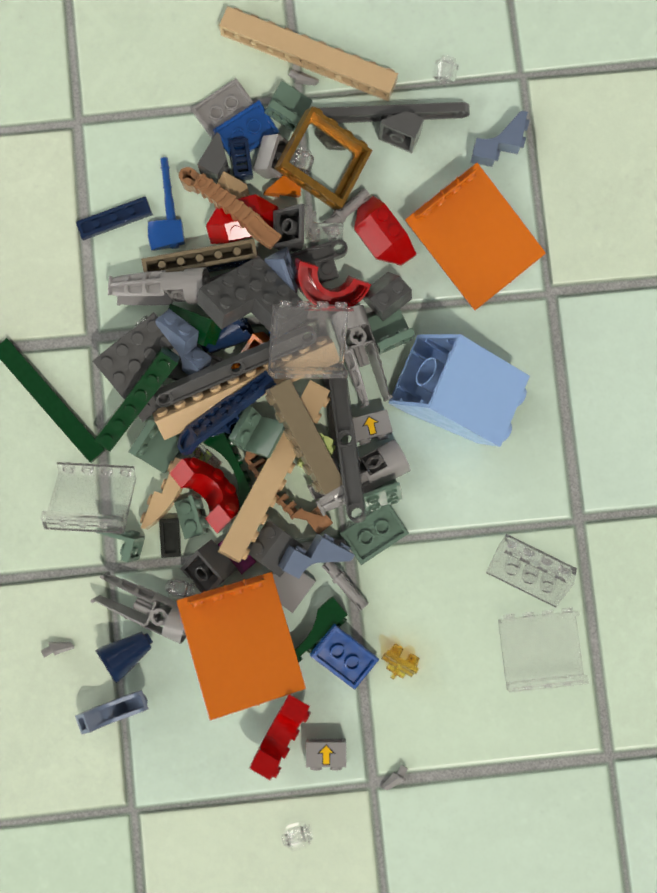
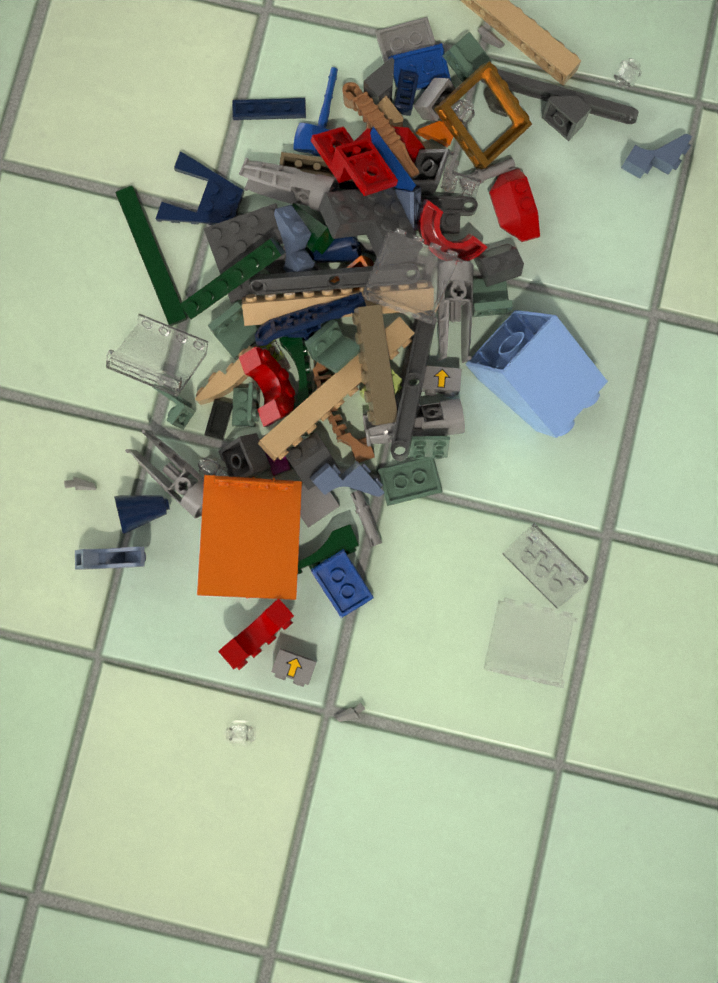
camera: 20 degrees right, 0 degrees up
clear yellow hips [381,644,419,680] -> none
orange door [405,163,546,310] -> none
none -> dark blue wing [155,151,244,225]
none -> red bracket [311,126,398,196]
none -> blue sticker [370,127,416,191]

